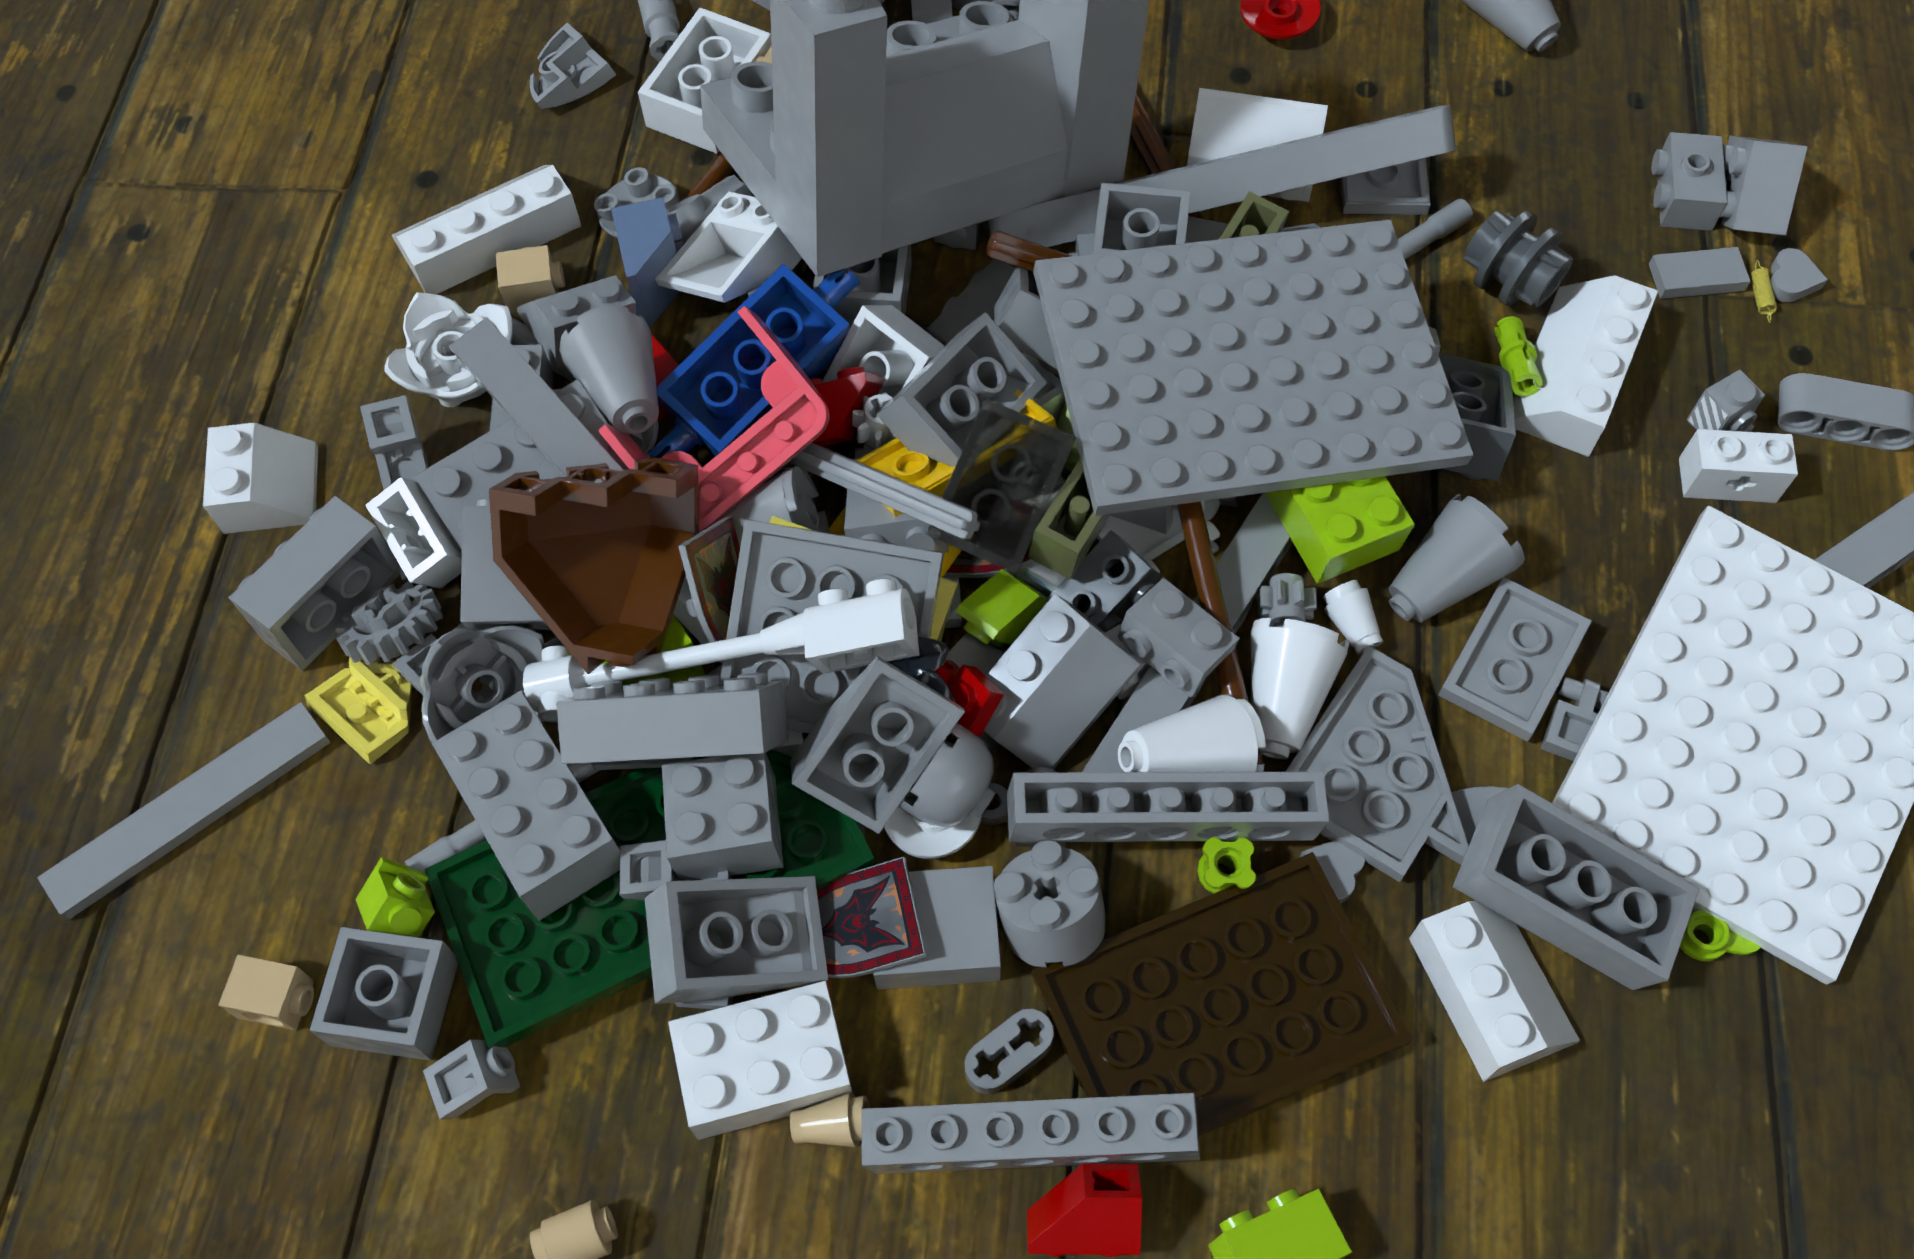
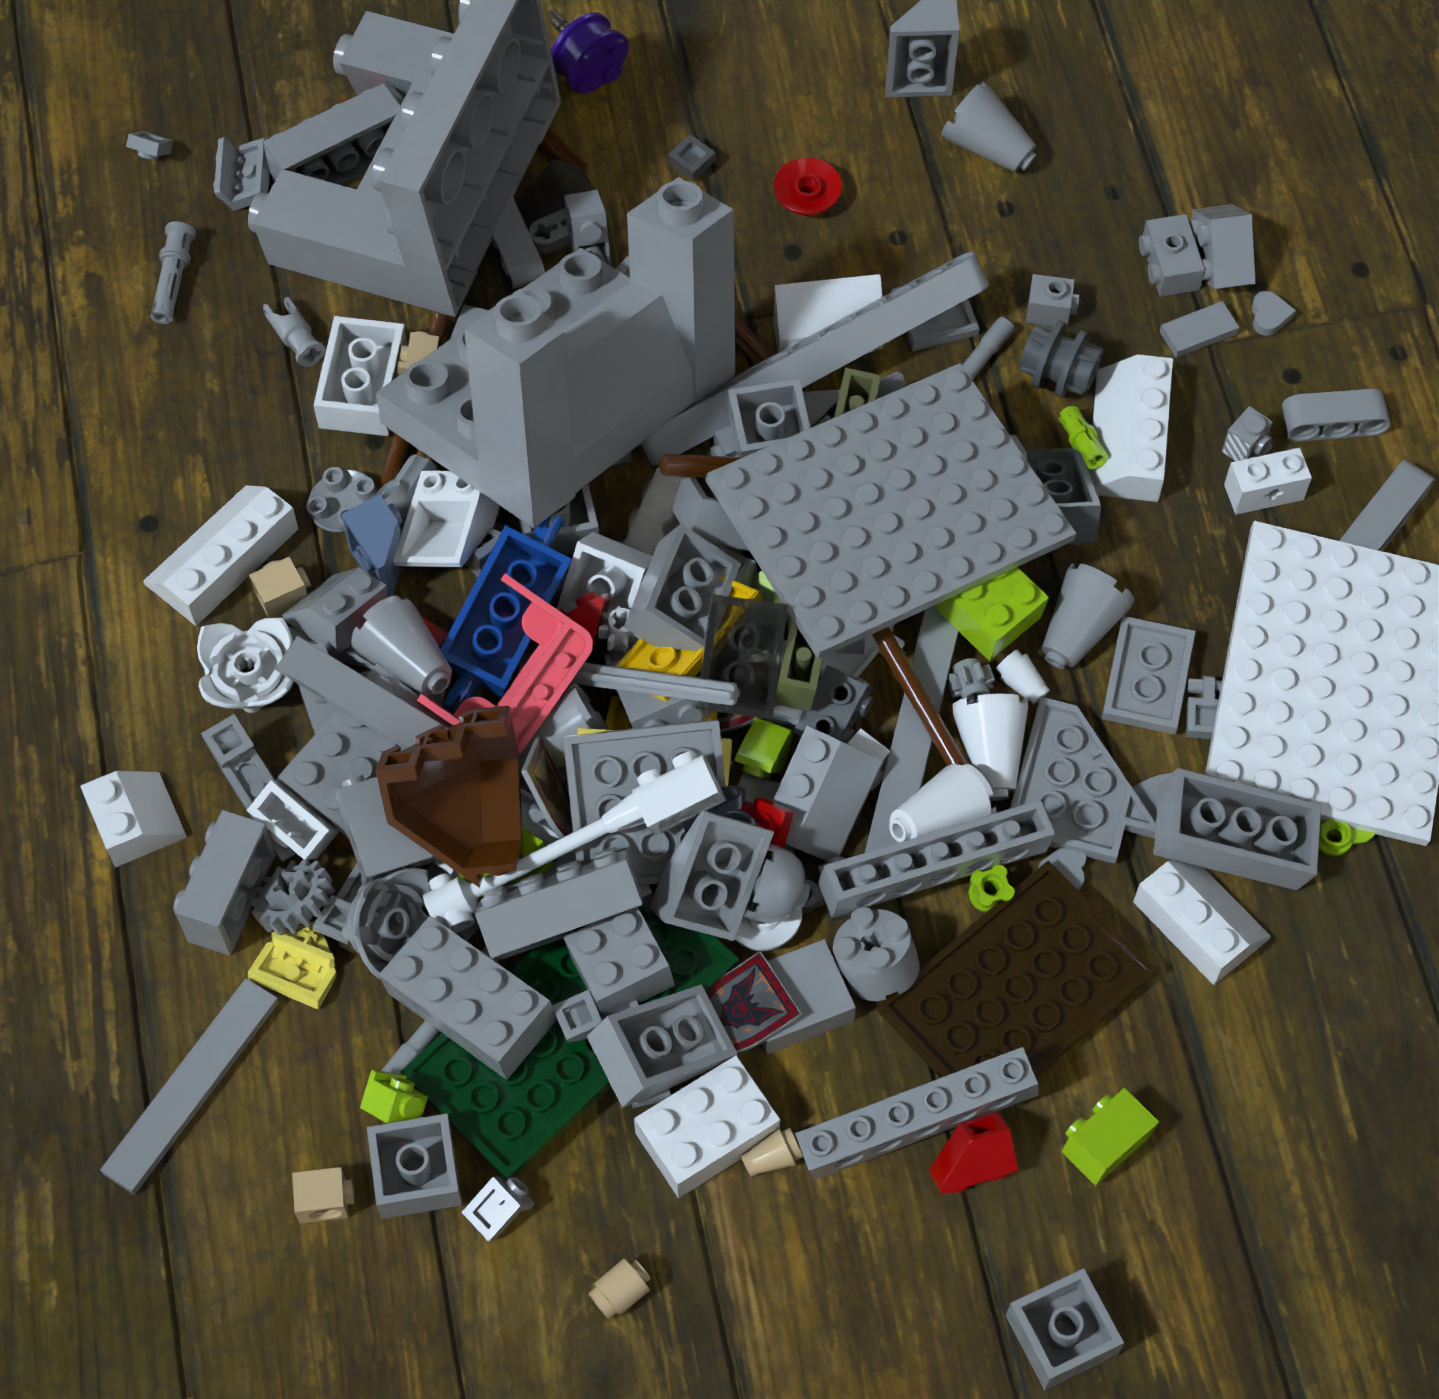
camera: 20 degrees left, 0 degrees up
light grey brick [530,23,616,109] -> none
light grey beam [964,1009,1054,1095] -> none
light grey bracket [1118,577,1240,697] -> none
light yellow piece [1750,260,1777,323] -> none
none -> light grey brick [1025,274,1079,326]

